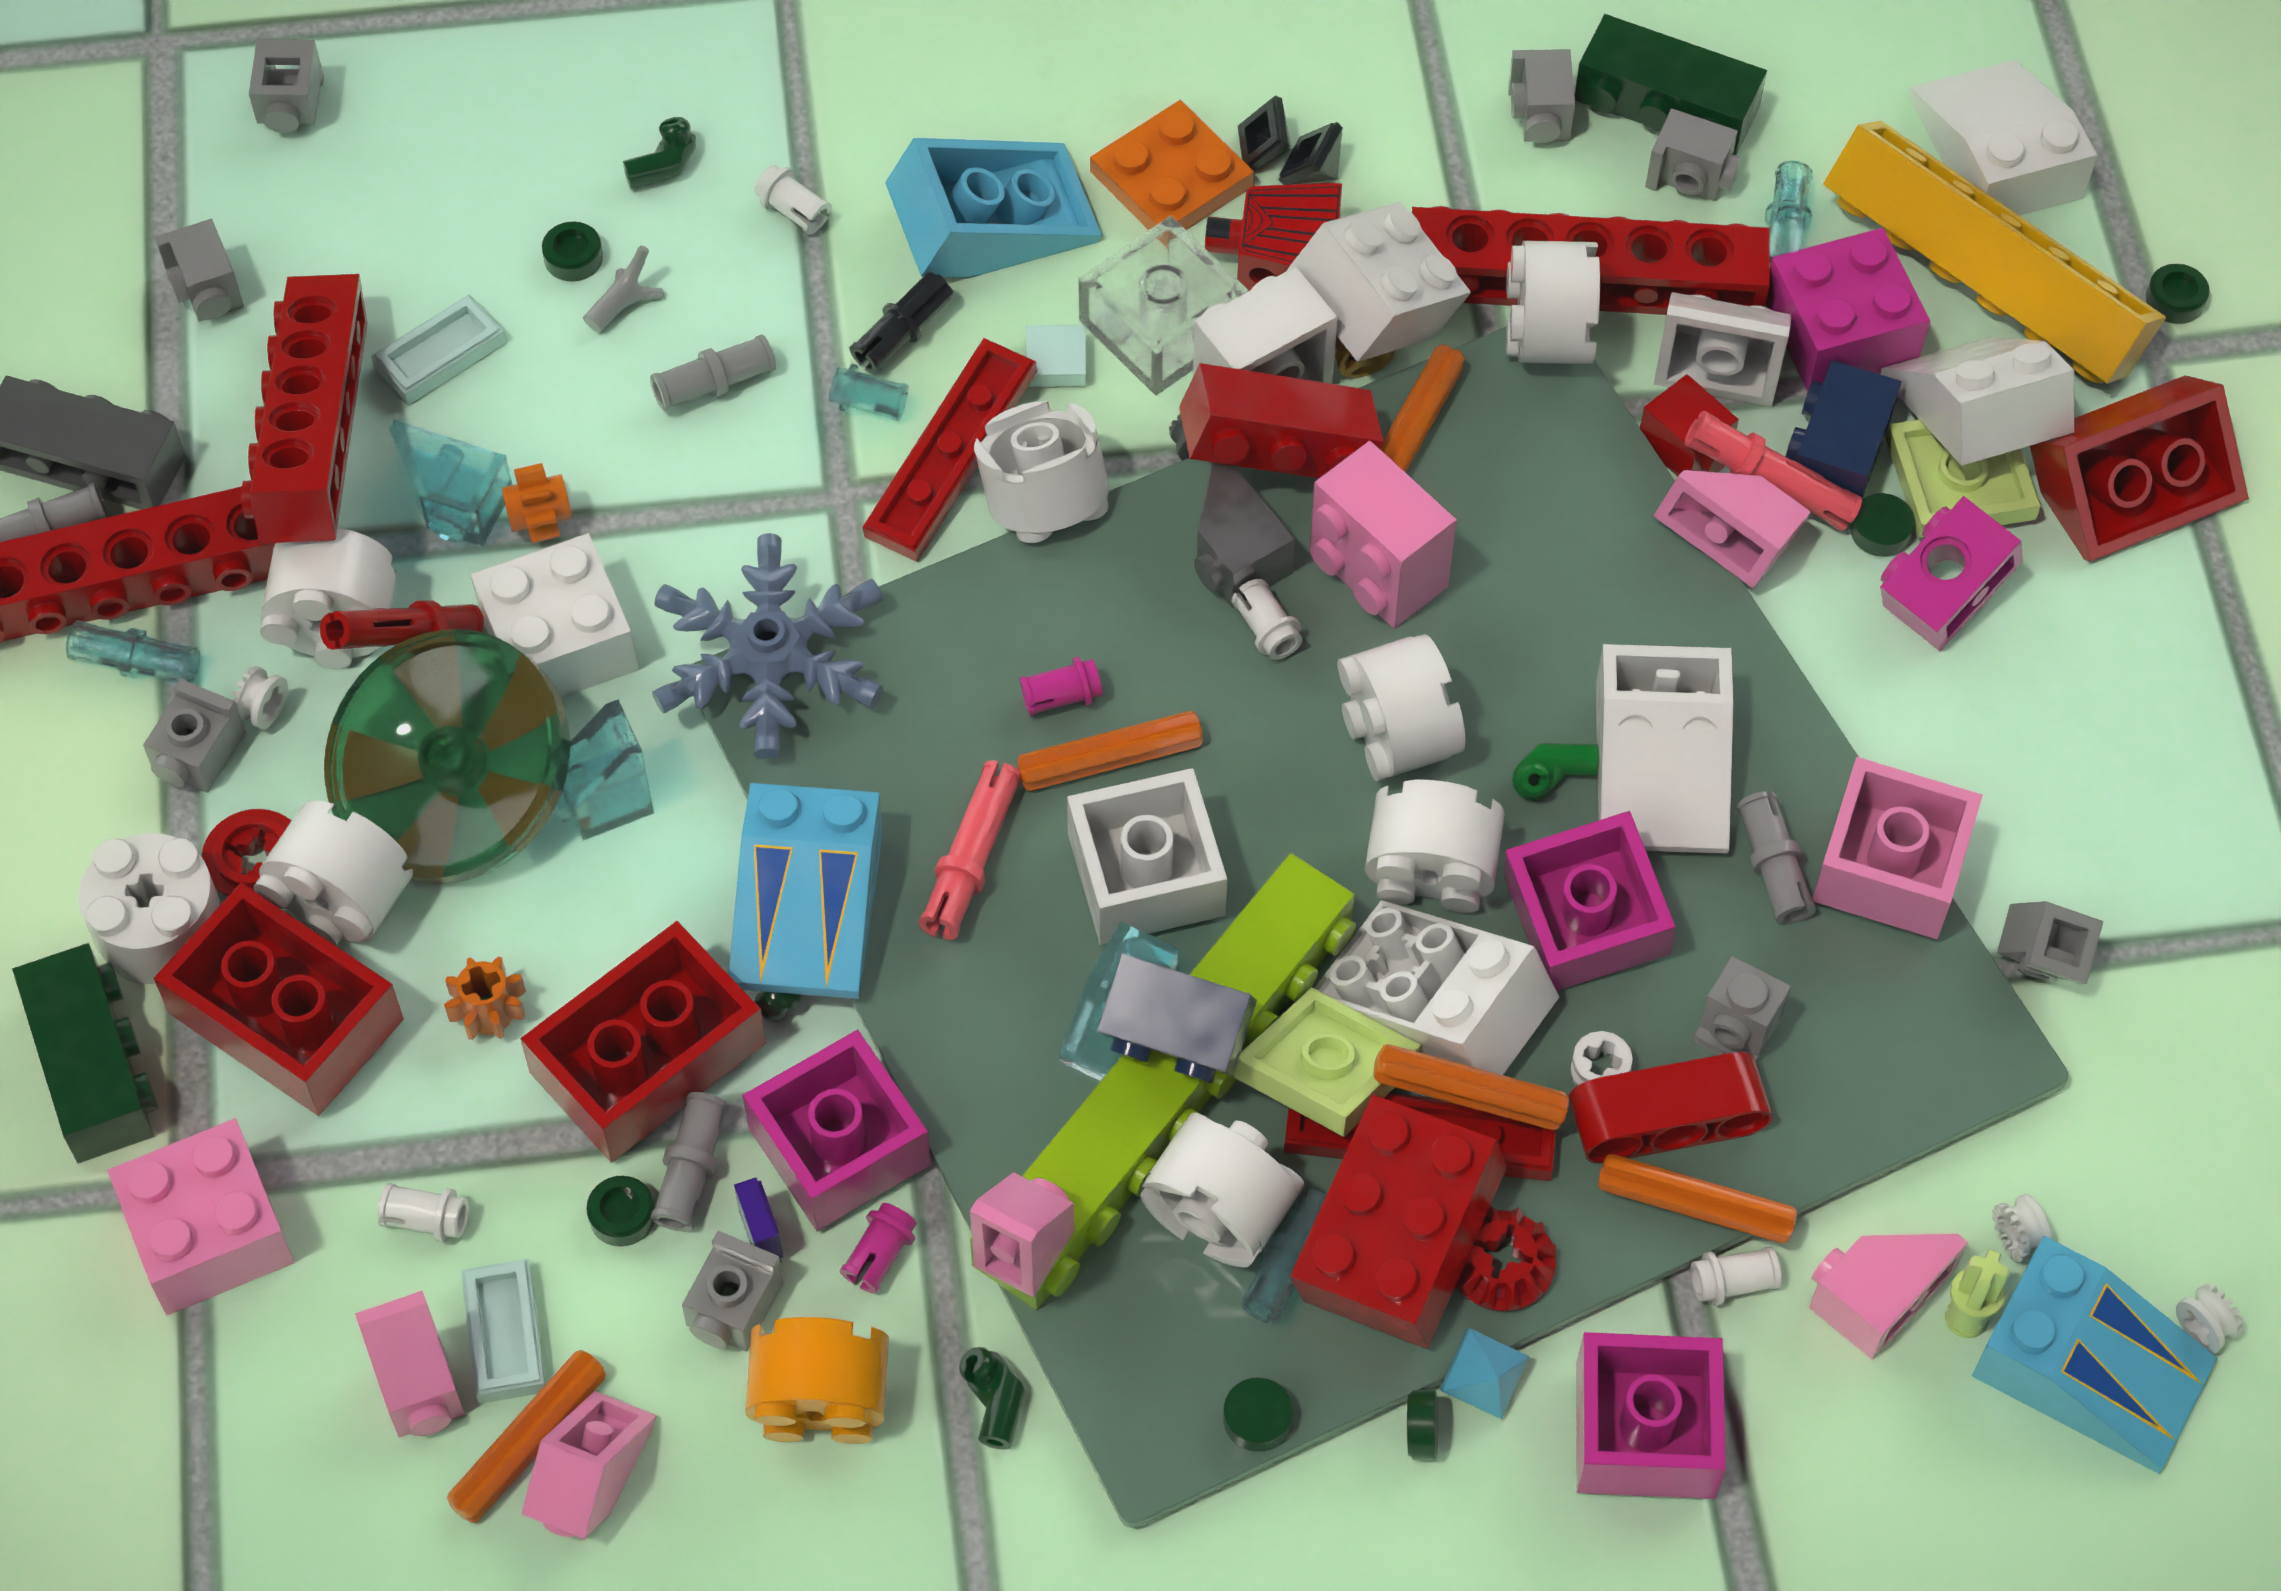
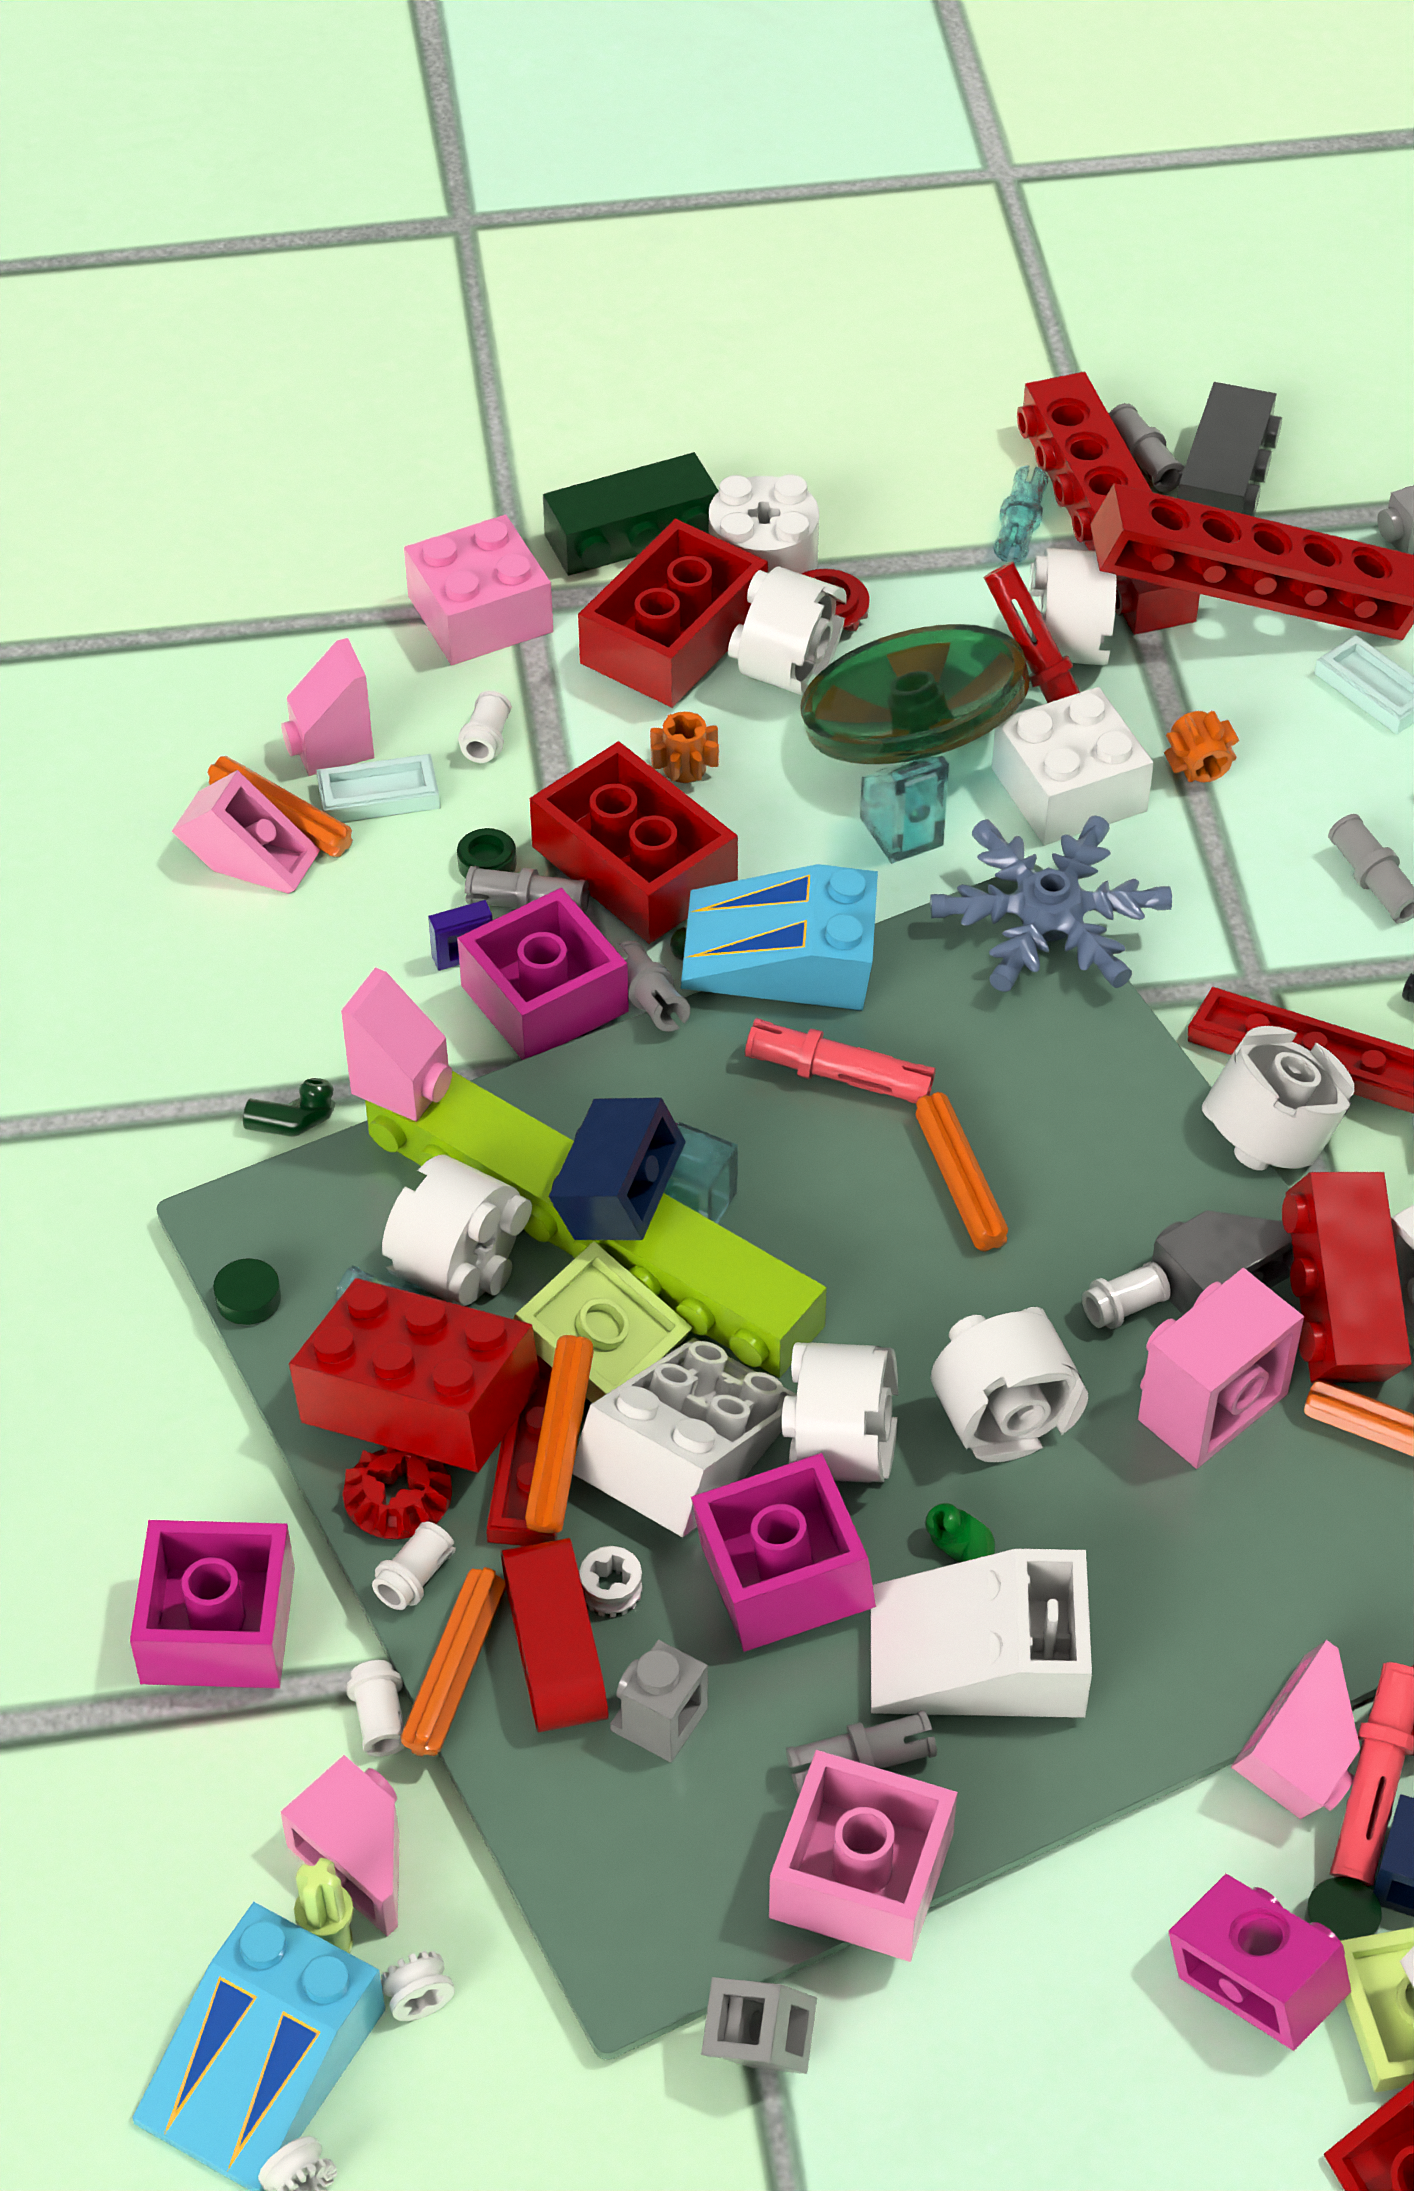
camera: 90 degrees right, 10 degrees down
light grey brick [143,679,246,793] -> none
white bush [232,666,288,730] -> none
clear light blue slope [389,419,513,547] -> none
light grey brick [682,1231,784,1352] -> none
light orange brick [745,1317,889,1444] -> none
clear light blue pin [829,364,909,422] -> none
dark pink pin [839,1203,917,1294] -> none
dark pink pin [1019,656,1103,717] -> none
white brick [1067,768,1227,945] -> none
dark green tile [1407,1390,1438,1460] -> none
medium azure slope [1439,1328,1529,1419] -> none
none -> white pin [372,1522,456,1610]
none -> light grey pin [615,941,690,1032]

